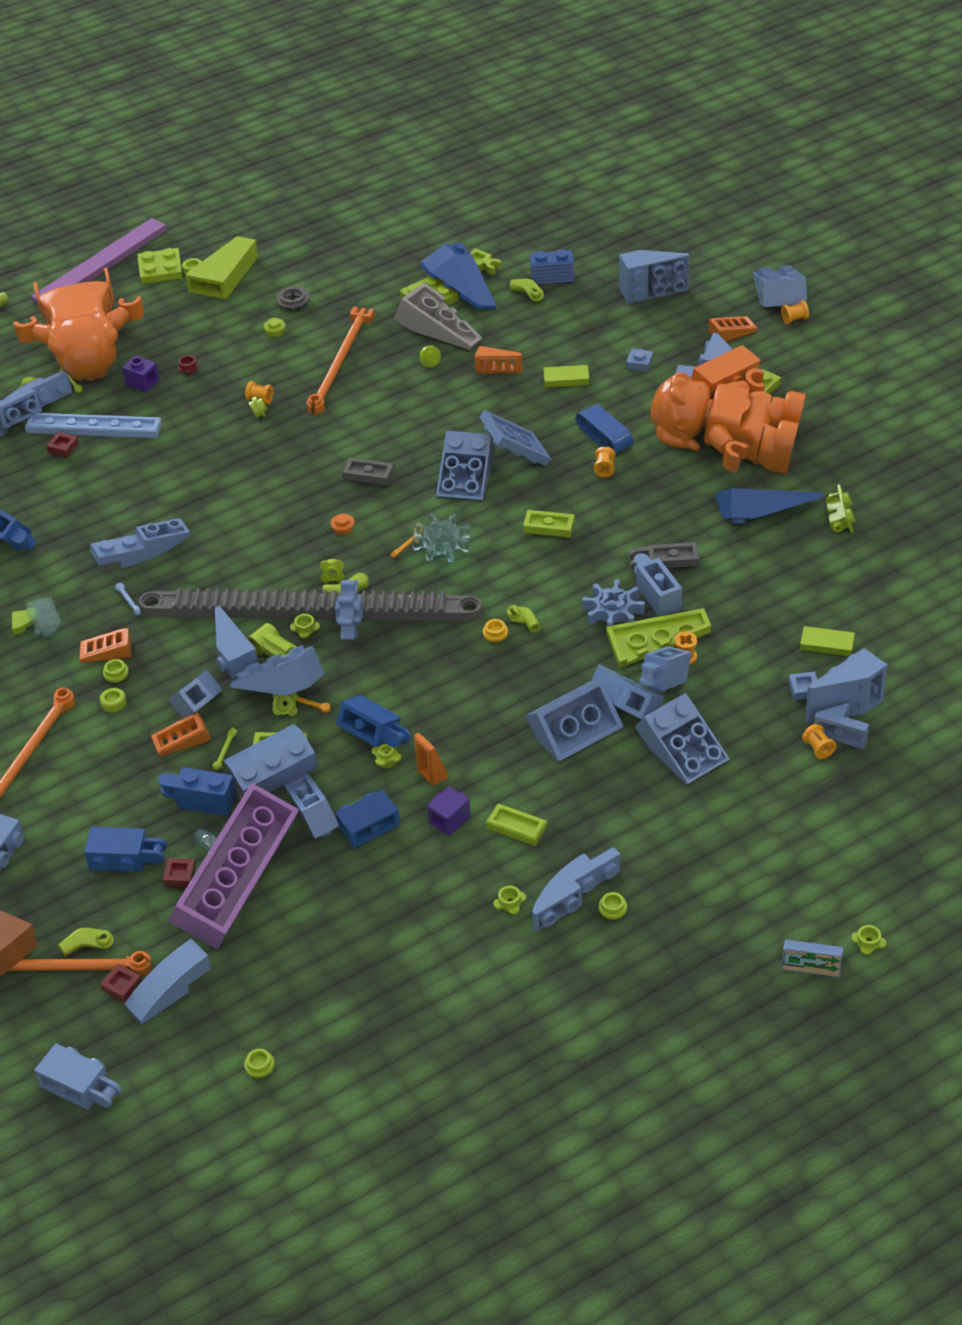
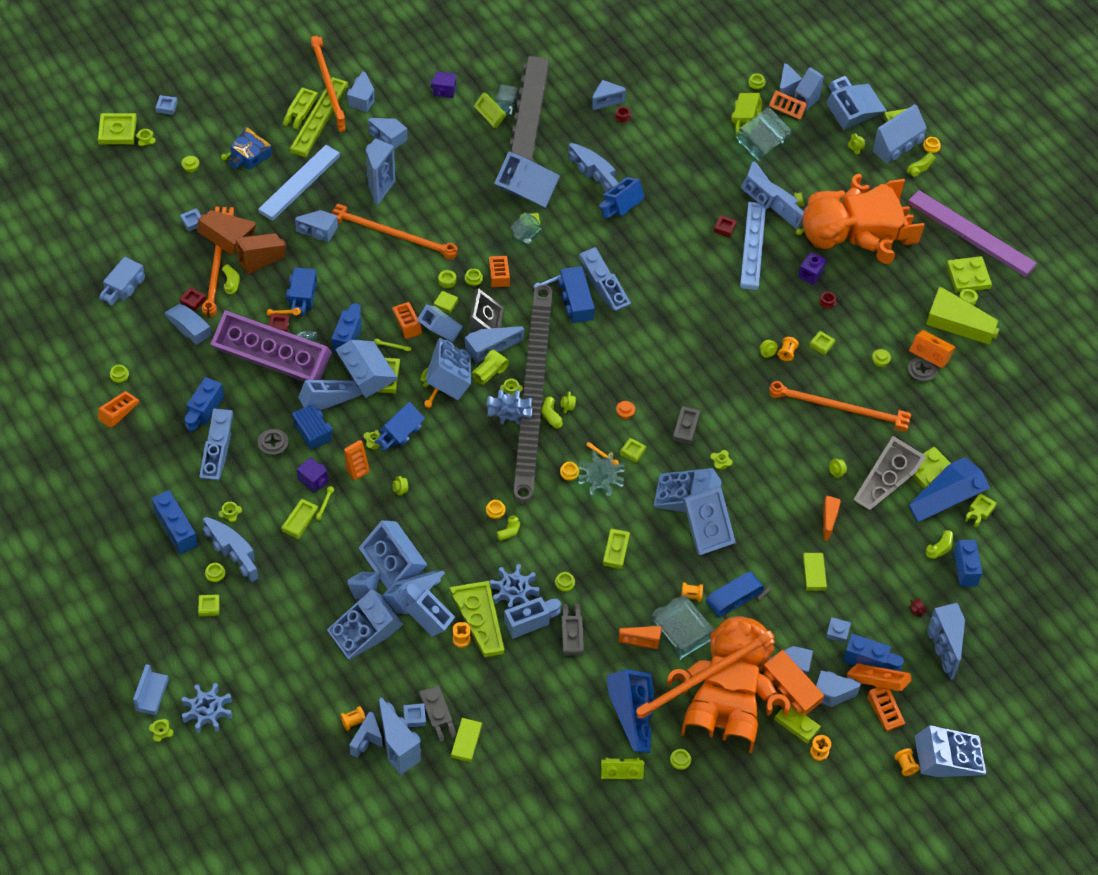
camera: 85 degrees right, 10 degrees up
none -> orange slope [98,391,139,428]
none -> blue brick [151,490,198,554]
none -> medium blue gear [182,683,232,733]
none -> blue brick [185,377,224,431]
none -> lime tile [198,595,220,616]
none -> medium blue slope [199,408,233,481]
none -> dark orange slope [236,233,287,275]
none -> dark grey gear [258,429,289,456]
none -> light orange hinge [267,308,301,316]
none -> lime hinge [316,486,334,521]
none -> medium blue slope [348,571,380,600]
none -> lime plate [393,476,408,496]
none -> dark grey hinge [419,685,456,742]
none -> lime tile [433,291,458,314]
none -> dark grey slope [470,288,504,333]
none -> lime plate [555,572,575,592]
none -> blue brick [558,266,595,323]
none -> yellow plate [560,462,579,481]
none -> orange slope [618,626,662,649]
none -> lime tile [620,438,646,463]
none -> orange hinge [637,630,775,719]
none -> clear light blue panel [651,595,714,659]
none -> lime plate [670,749,691,770]
none -> lime plate [710,450,733,470]
none -> lime tile [809,331,835,355]
none -> light orange bush [810,735,831,761]
none -> blue brick [843,634,904,671]
none -> orange plate [847,663,912,691]
none -> orange brick [909,330,956,368]
none -> dark red plate [909,598,927,617]

